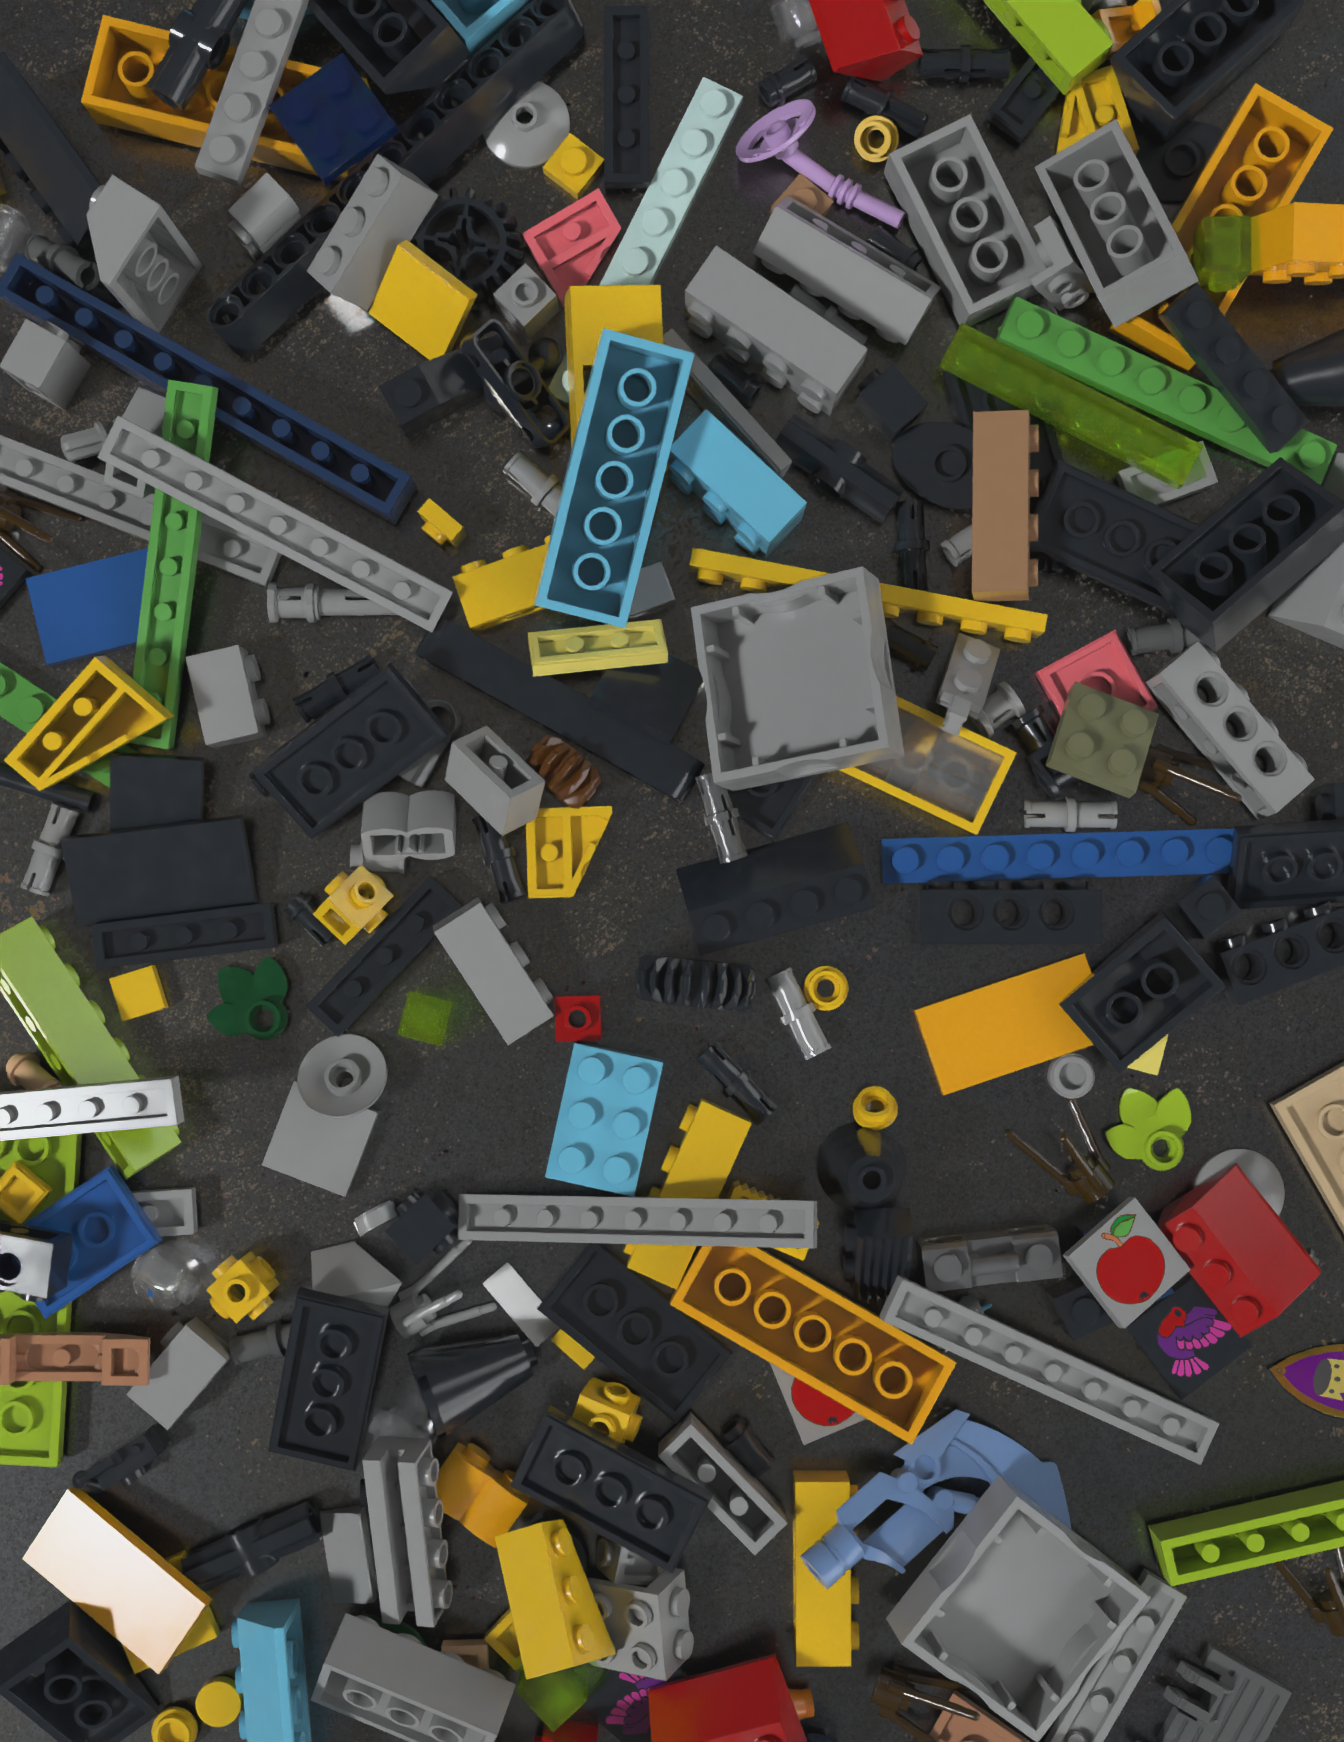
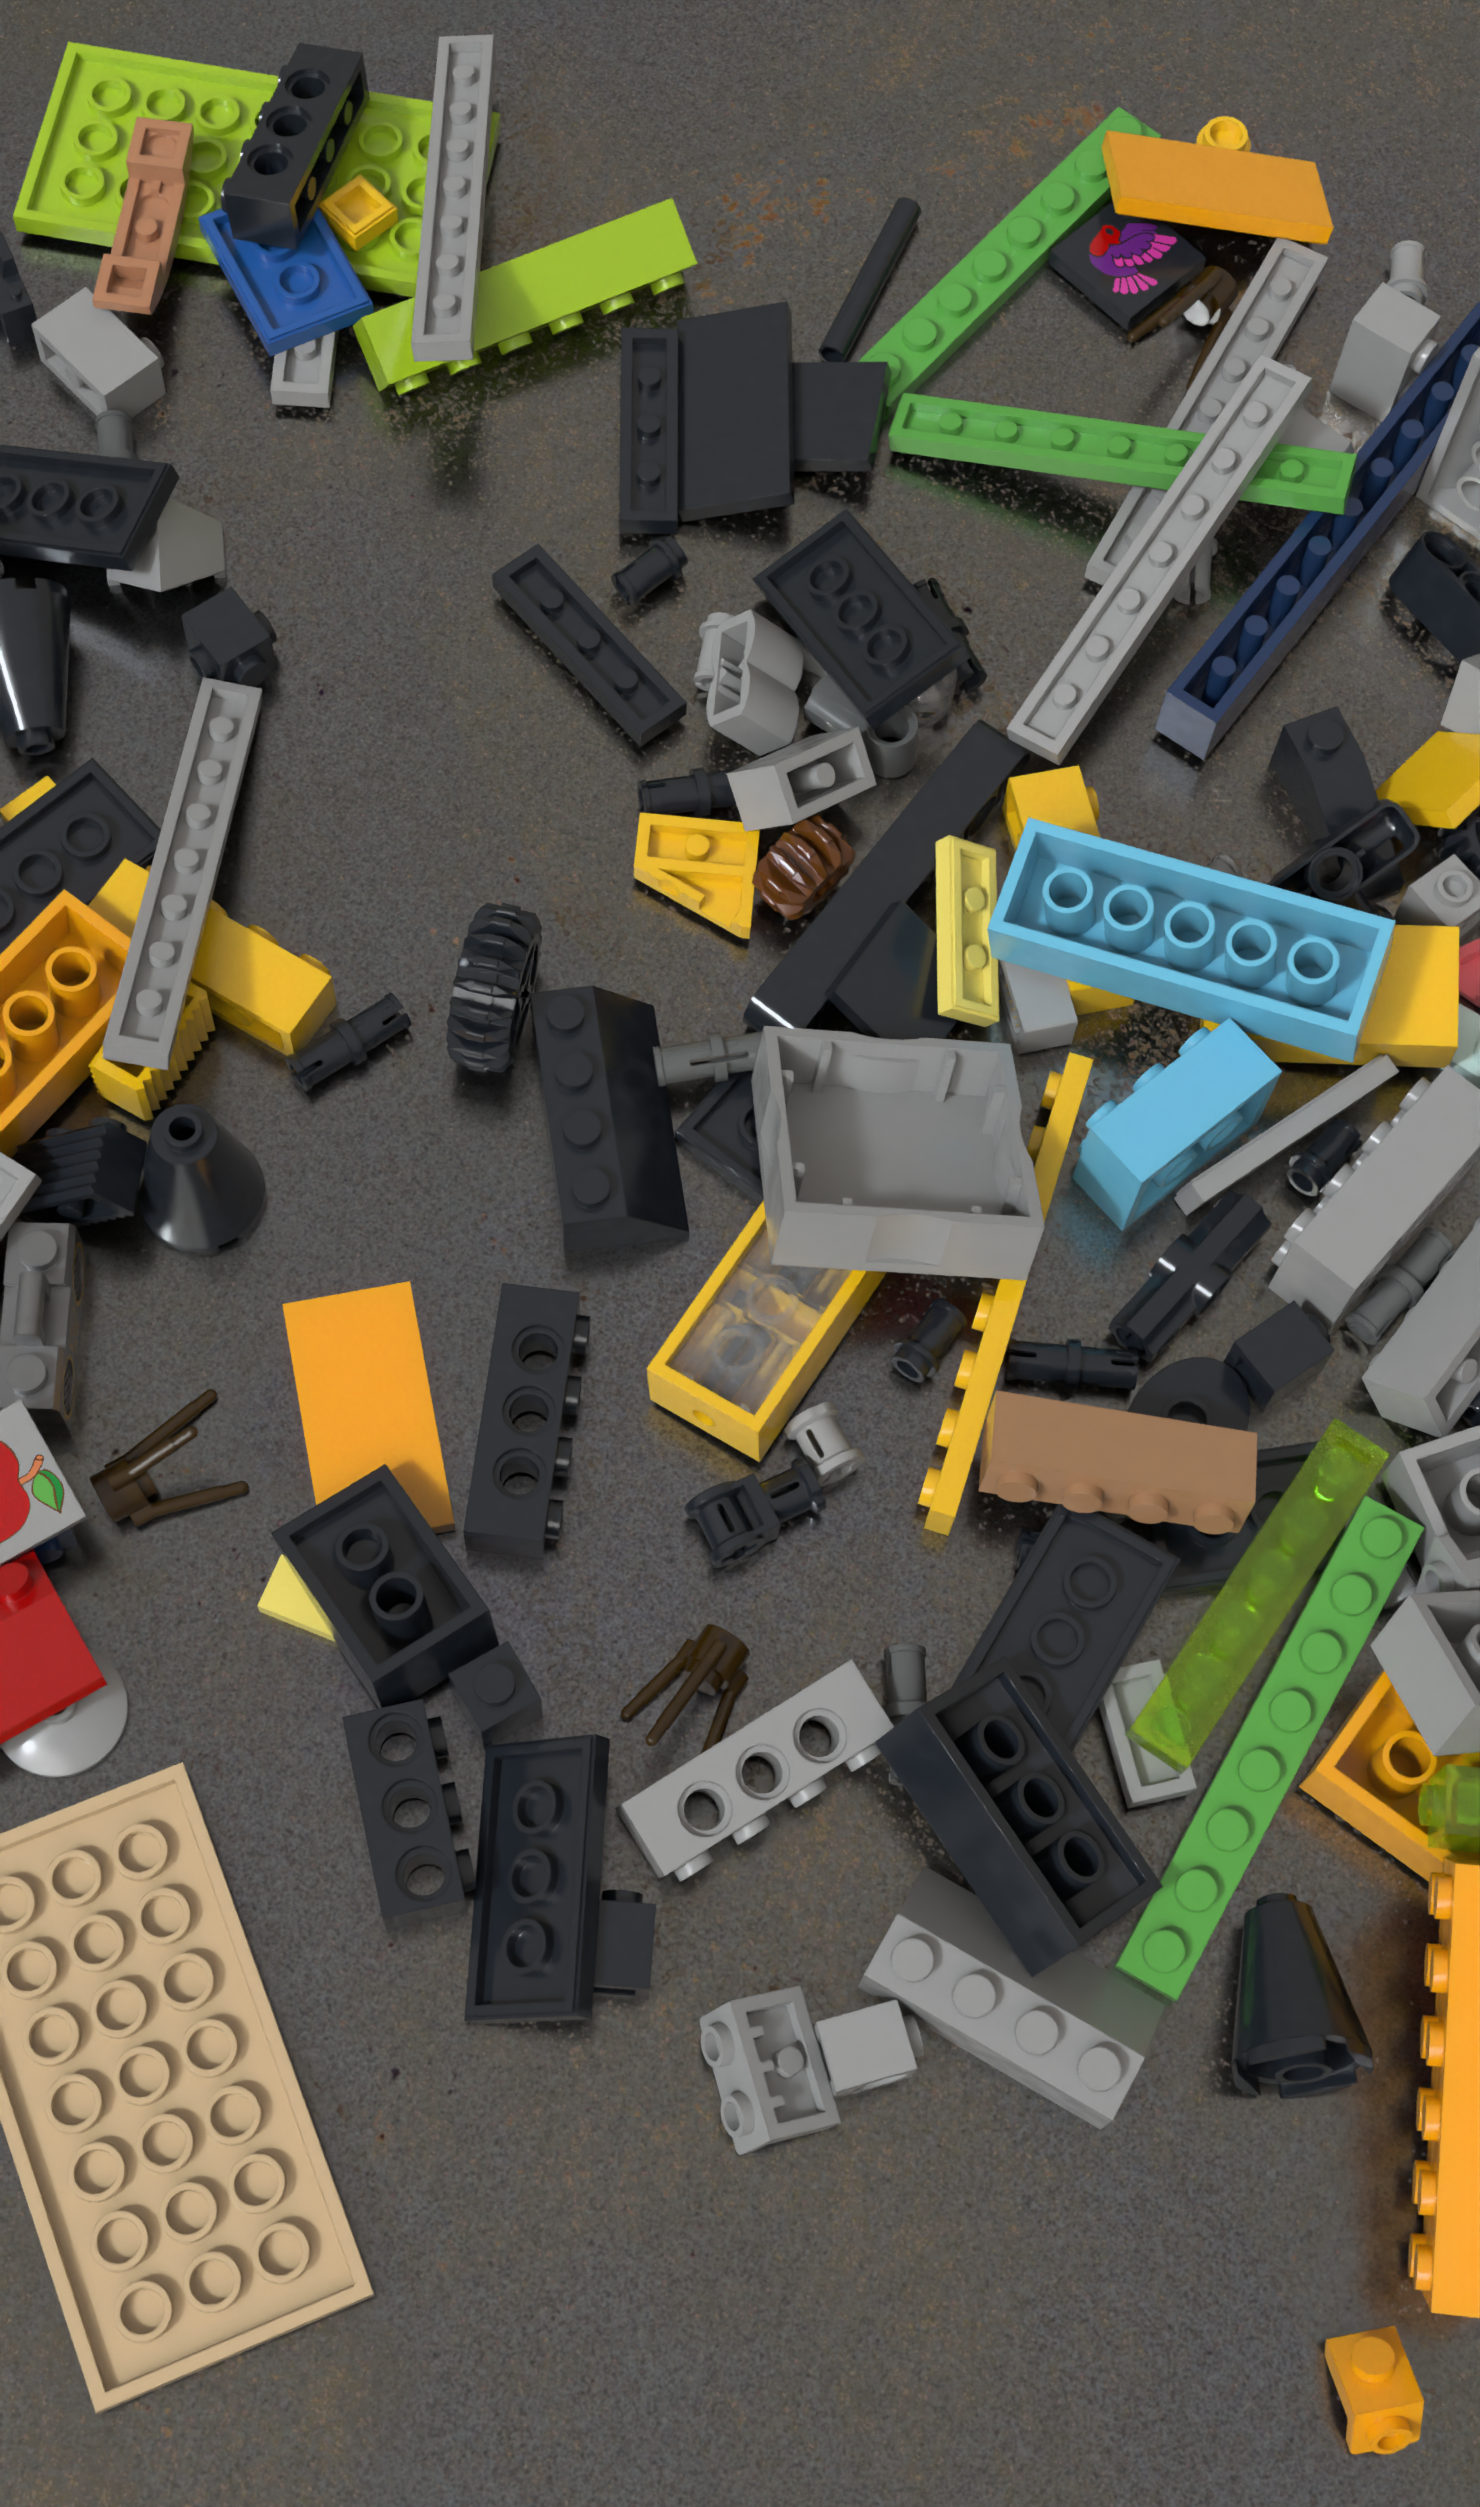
camera: 90 degrees right, 20 degrees down
yellow wedge [4,655,175,791] -> none
light nougat pin [6,1052,62,1090] -> none
light grey pin [20,803,80,897] -> none
blue tile [25,548,148,666] -> none
yellow tile [109,965,169,1022] -> none
clear head [130,1243,202,1311] -> none
light grey brick [186,645,270,749] -> none
yellow brick [206,1251,280,1324] -> none
dark green plate [207,956,289,1040] -> none
light grey tile [262,1080,380,1197] -> none
light grey pin [267,582,398,623] -> none
light grey dish [297,1034,387,1119] -> none
yellow brick [313,864,394,945] -> none
light grey tile [353,1200,400,1237] -> none
light grey plant [389,1240,497,1339] -> none
clear neon green brick [397,989,458,1046] -> none
yellow plate [417,498,468,548] -> none
light grey brick [433,897,554,1045] -> none
white sticker [483,1263,559,1347] -> none
medium azure brick [545,1041,664,1197] -> none
red plate [554,994,602,1042] -> none
light grey pin [766,967,832,1060] -> none
yellow plate [803,966,848,1011] -> none
yellow plate [853,1086,898,1130] -> none
blue plate [880,828,1234,884] -> none
light grey hinge [935,633,1000,736] -> none
light grey pin [1024,796,1118,832] -> none
coral tile [1035,629,1158,719] -> none
olive plate [1045,682,1159,799] -> none
light grey tile [1047,1053,1095,1099] -> none
lime plate [1105,1088,1191,1171] -> none
black plate [1158,283,1309,453] -> none

